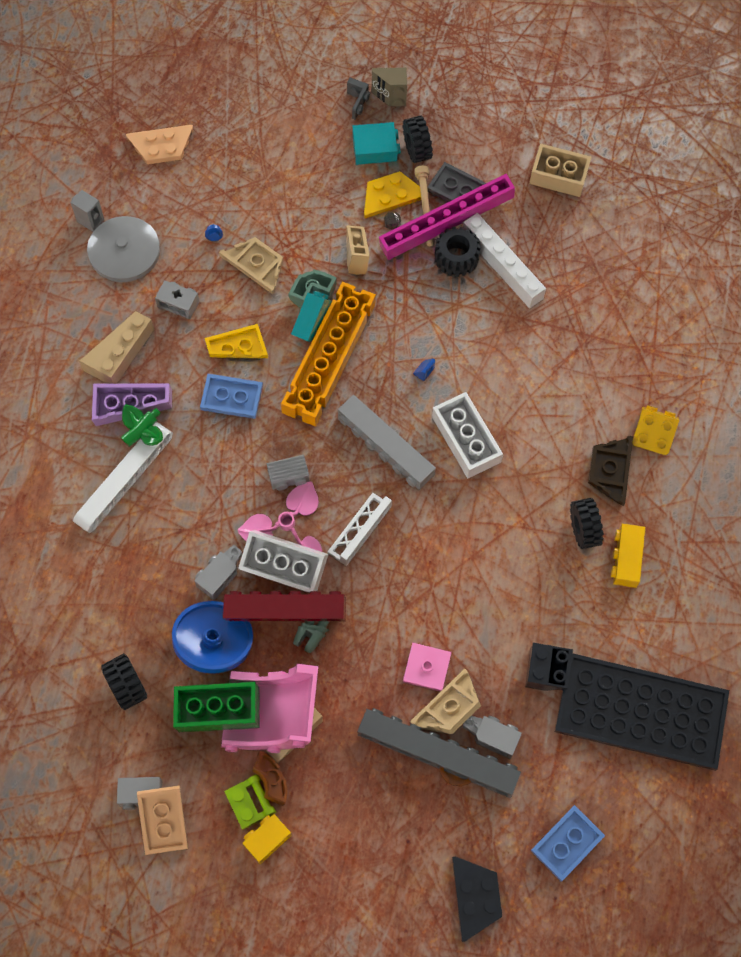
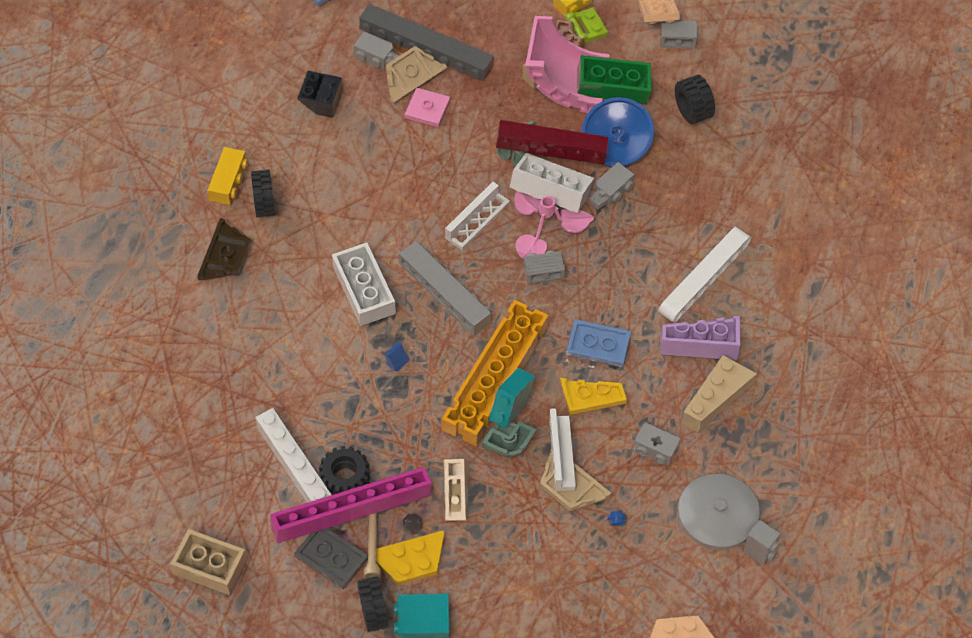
camera: 175 degrees left, 10 degrees down
green plant [120,404,163,447] -> none
black plate [554,653,730,771] -> none
yellow bracket [632,405,679,455] -> none
none -> white fence [549,409,576,491]

